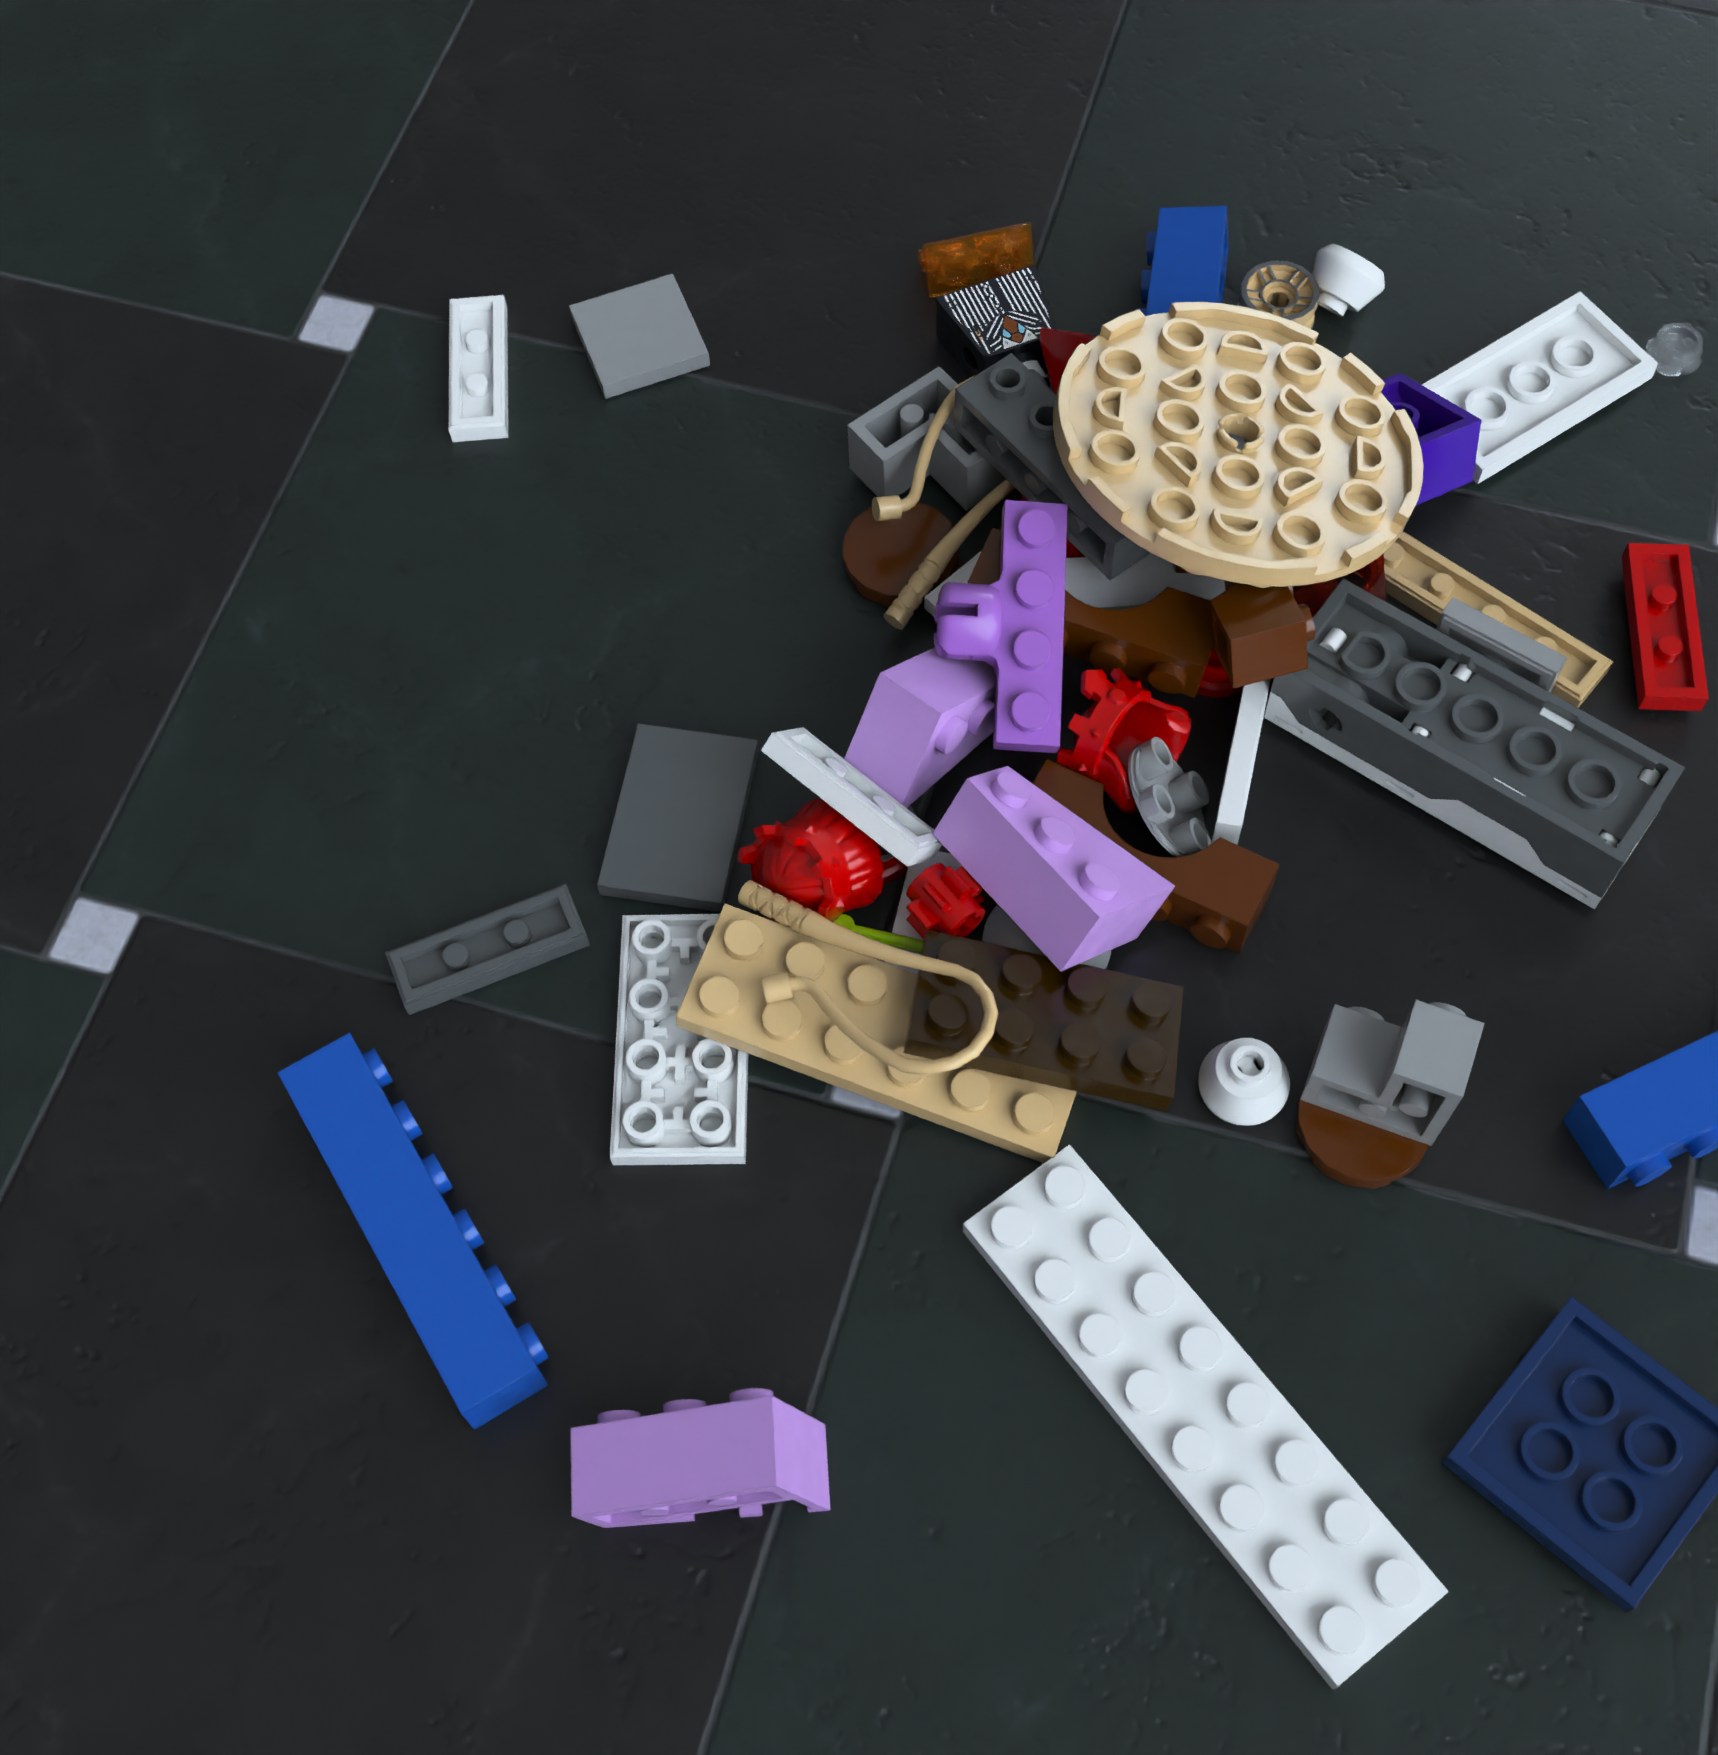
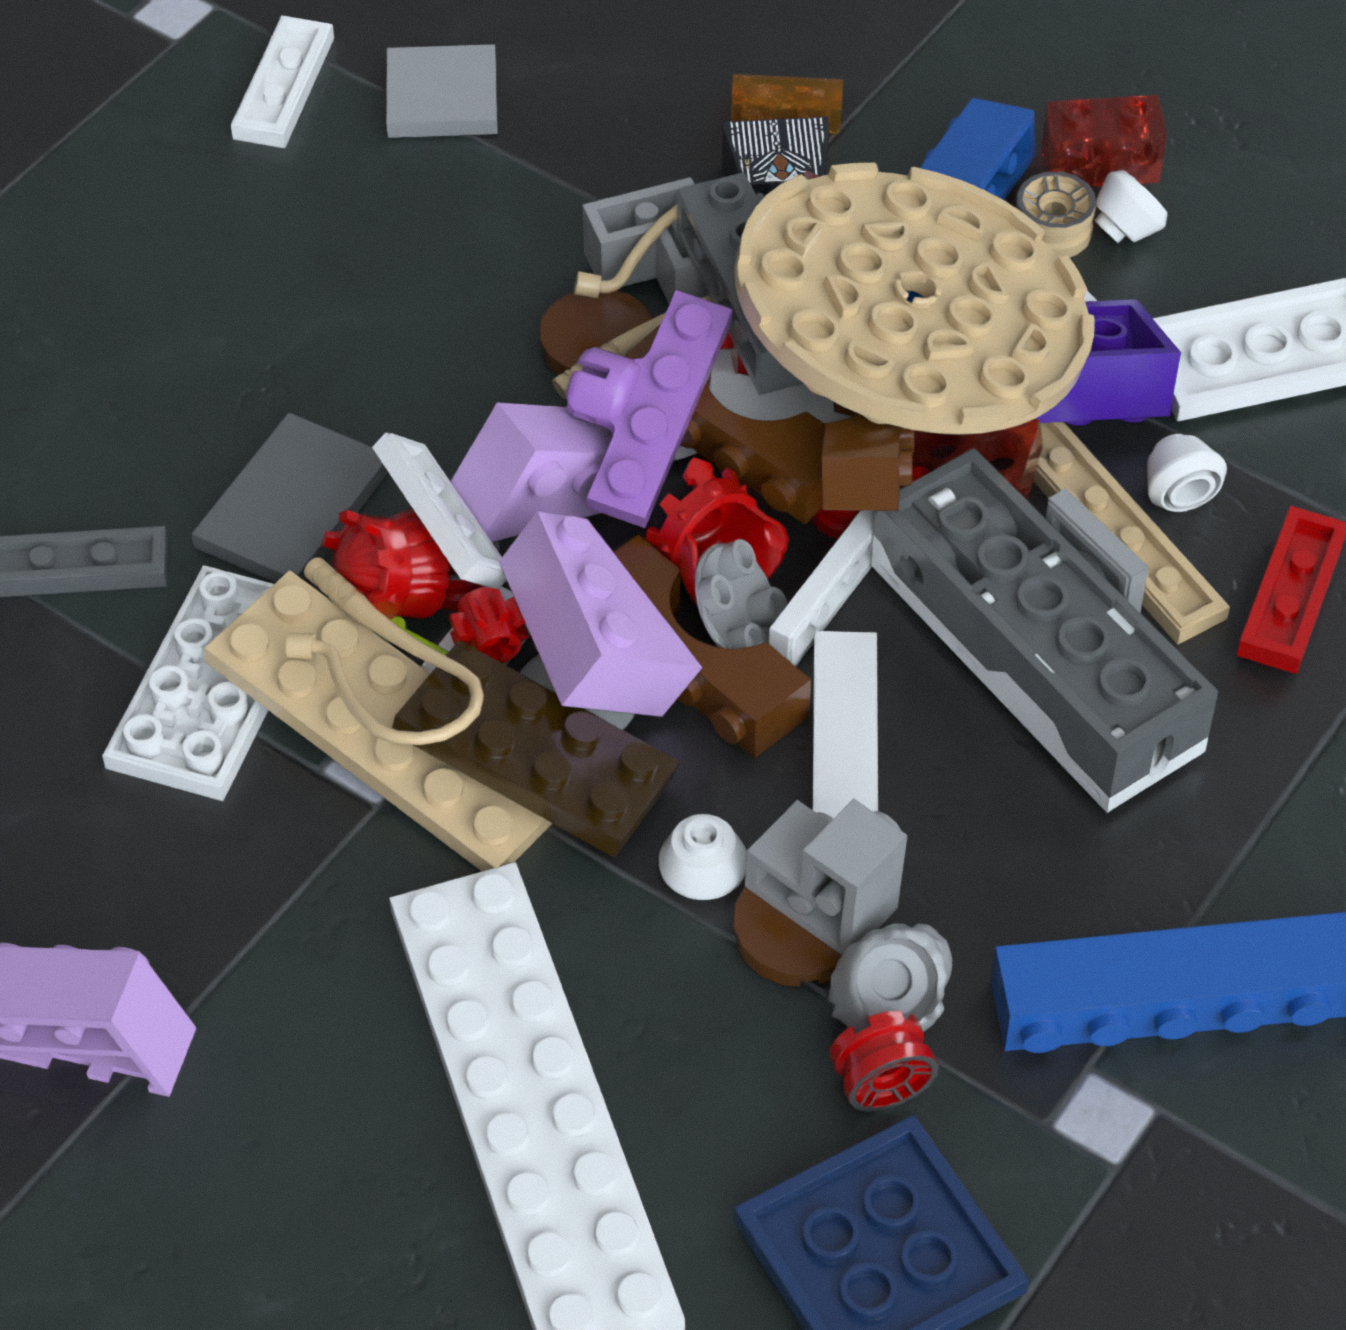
camera: 15 degrees right, 10 degrees down
none -> white tile [812,631,878,819]
none -> light grey hair [827,923,952,1033]
none -> red wheel [830,1010,939,1112]
none -> clear red brick [1041,95,1167,187]
none -> white cone [1147,434,1227,512]

